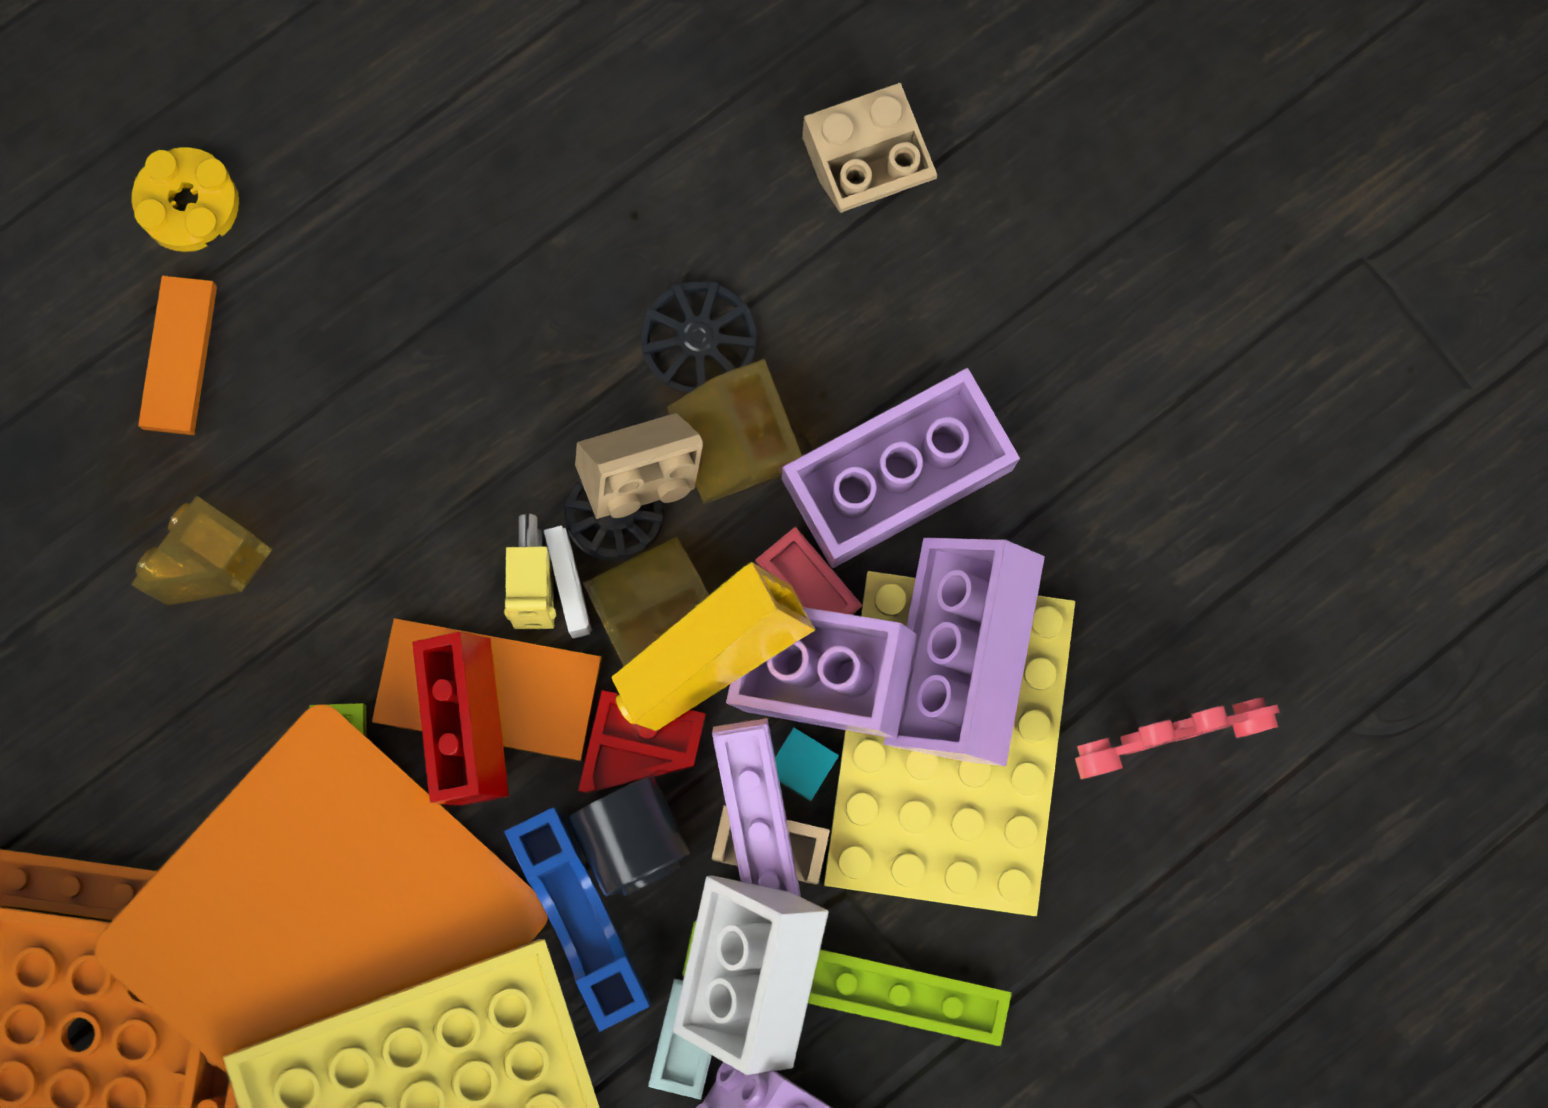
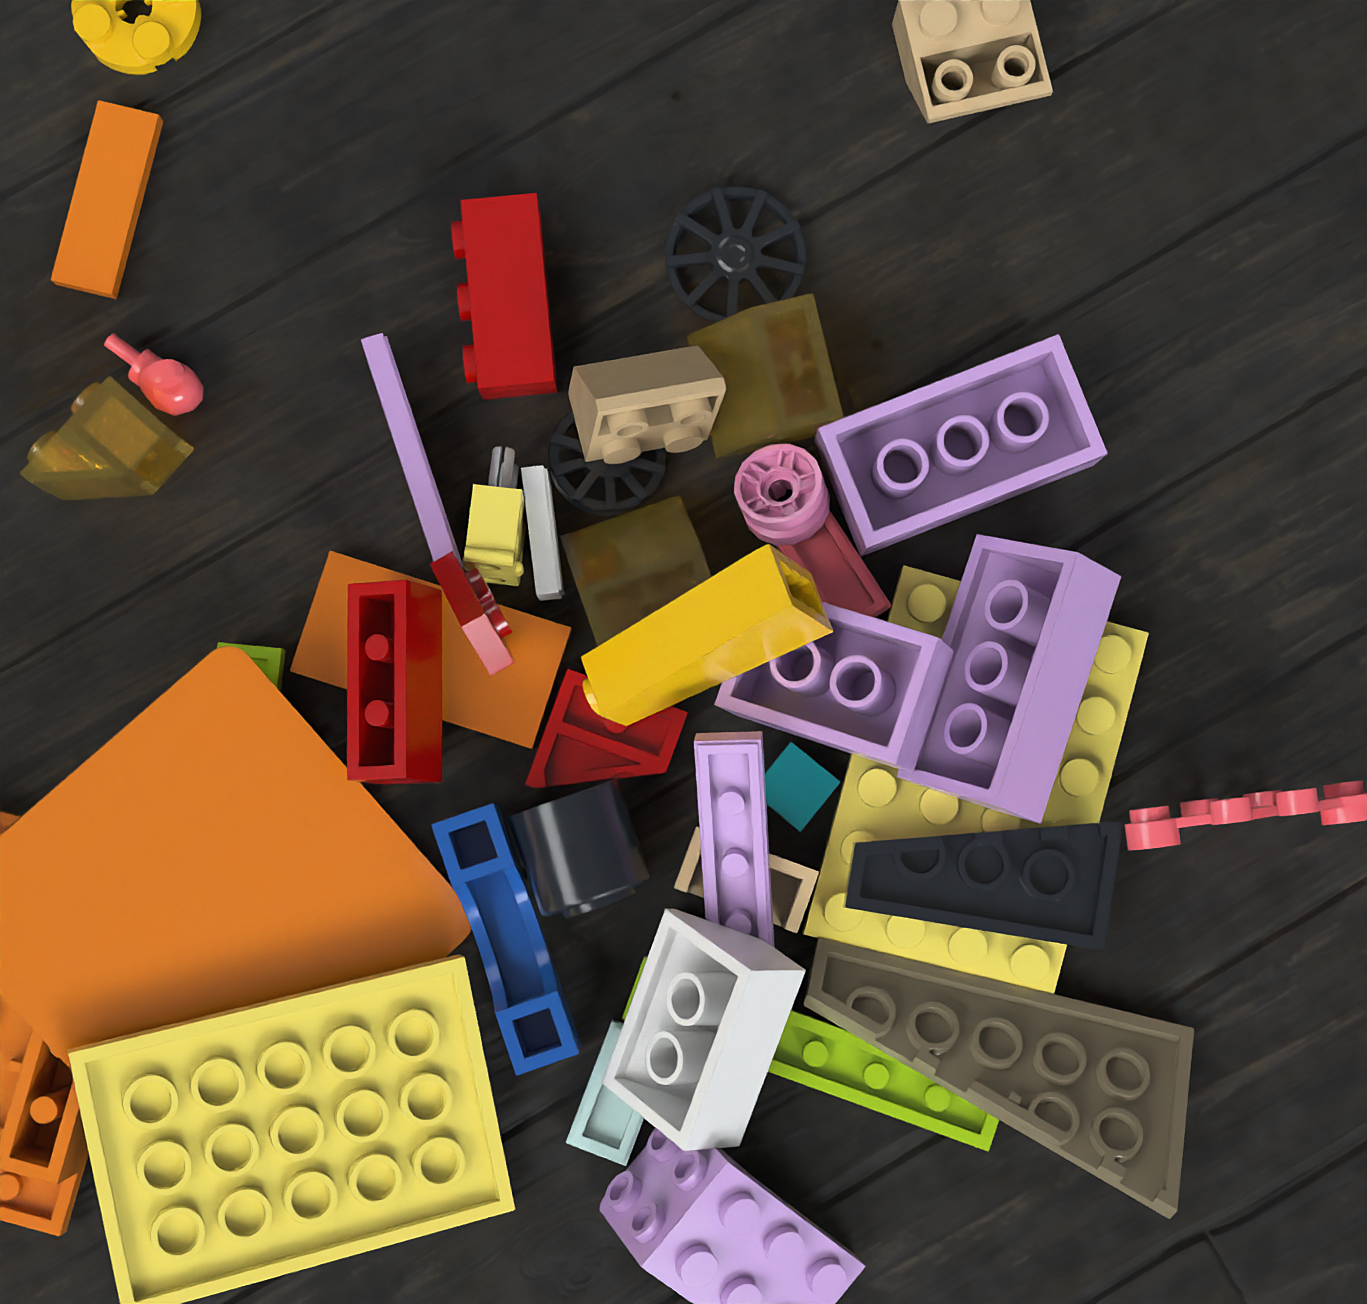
camera: 10 degrees right, 5 degrees up
none -> coral piece [104,333,204,416]
none -> lavender tile [361,333,464,570]
none -> red wing [430,551,514,676]
none -> red brick [451,193,558,400]
none -> bright pink wheel [734,444,830,545]
none -> dark tan wing [803,937,1194,1219]
none -> black wing [843,821,1124,951]

